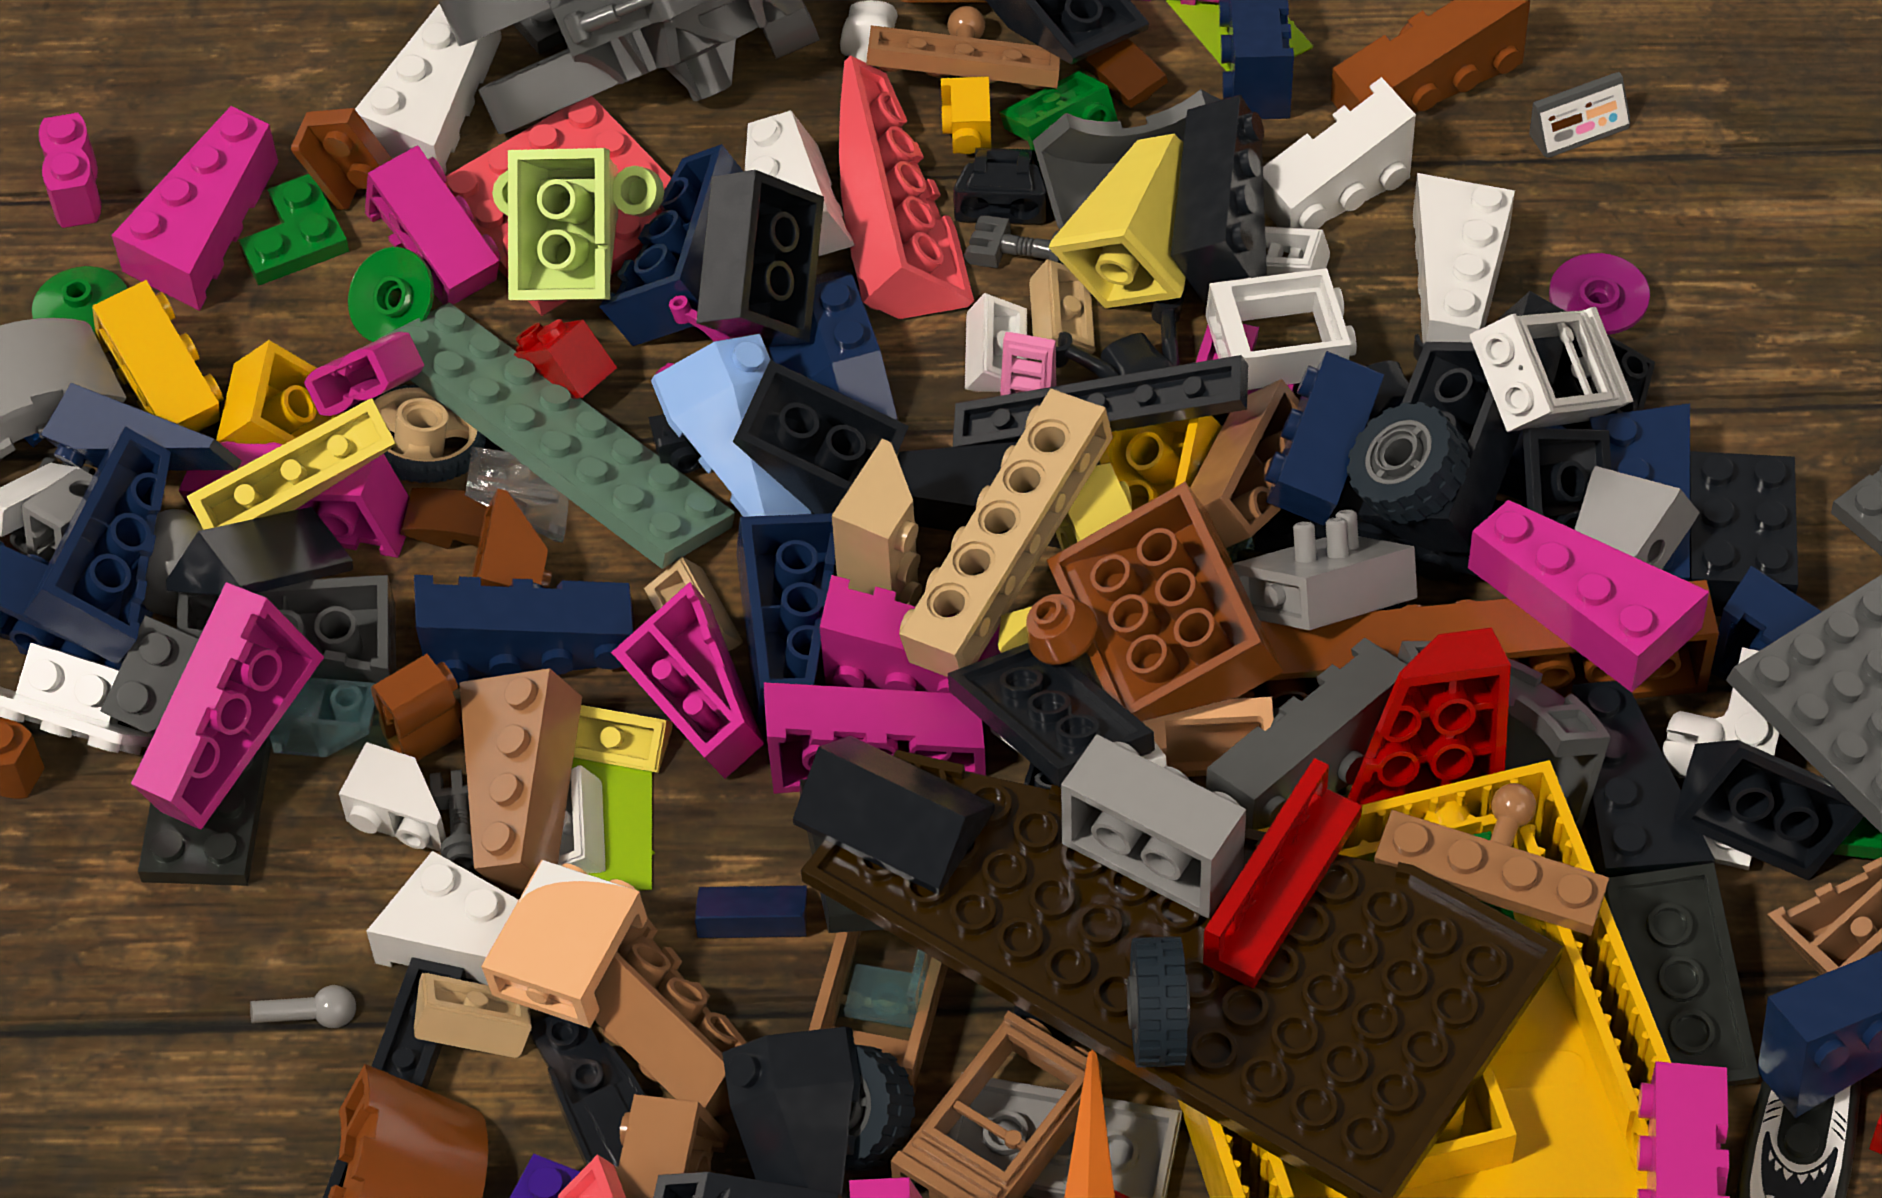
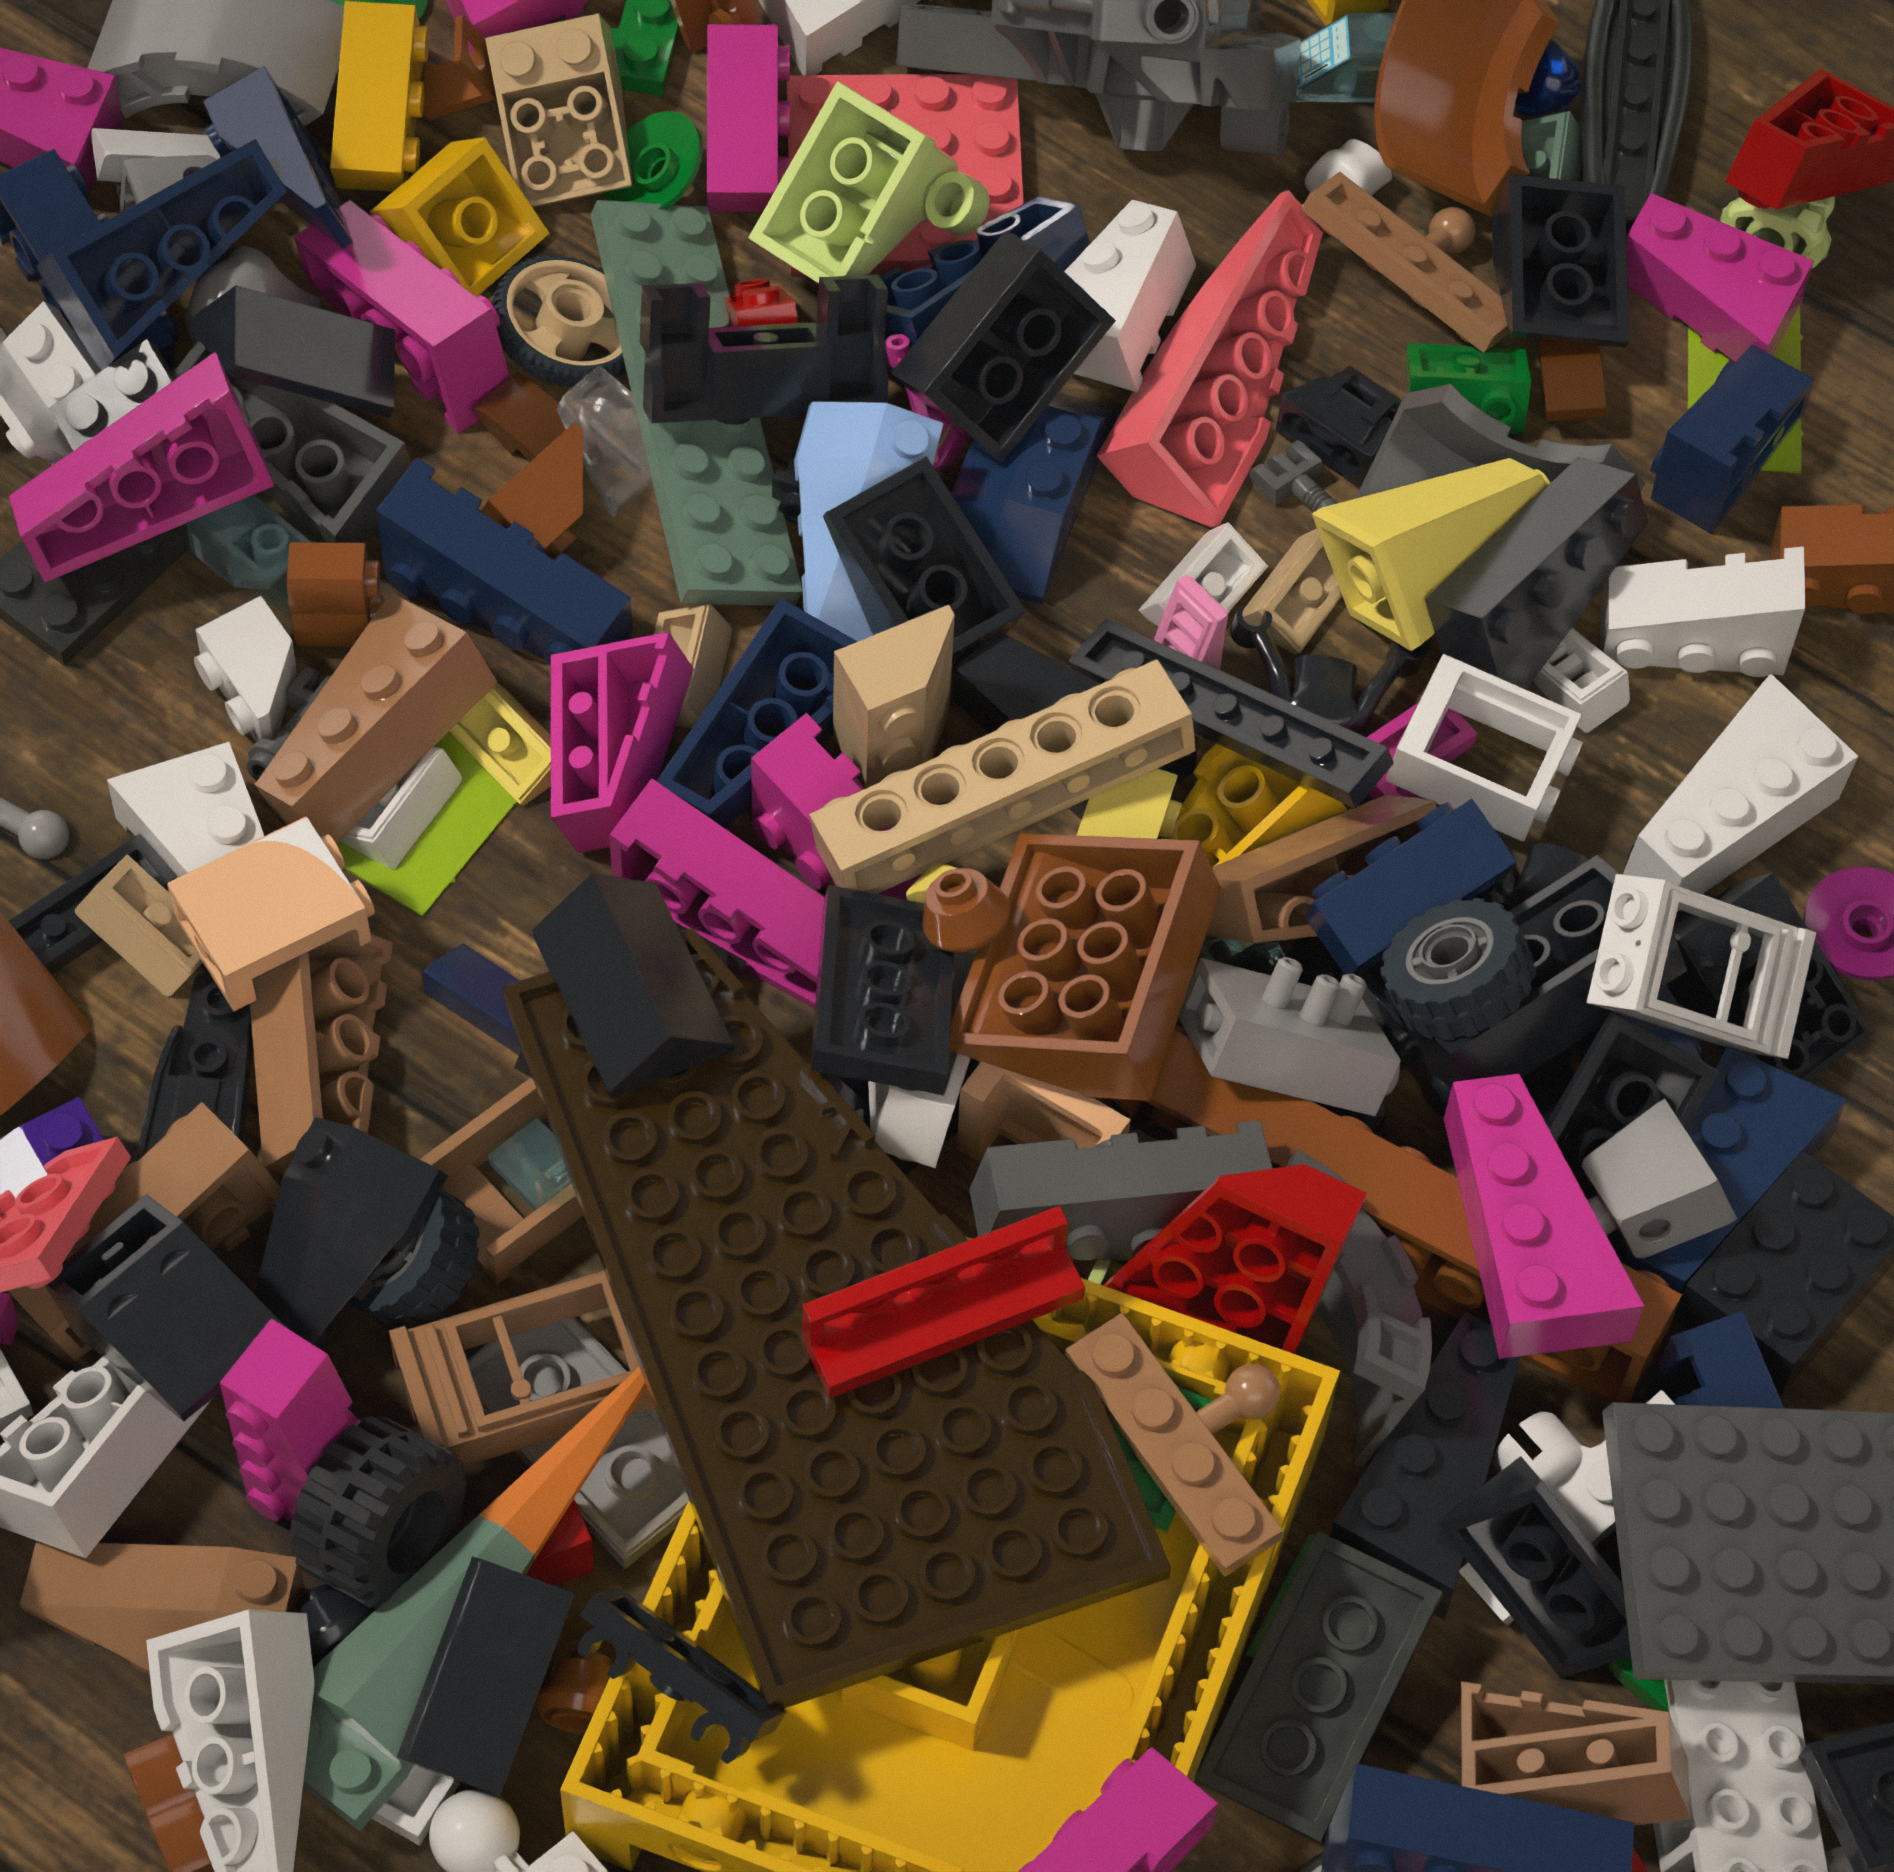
camera: 30 degrees right, 5 degrees up
light yellow slope [187,398,397,530] -> none
dark pink brick [304,332,424,416] -> none
yellow brick [941,77,991,154] -> none
light grey brick [1061,734,1246,919] -> none
black wheel [1127,937,1190,1067] -> none
none -> dark orange bracket [423,14,496,121]
none -> tan slope [485,13,633,208]
none -> black bracket [639,274,889,425]

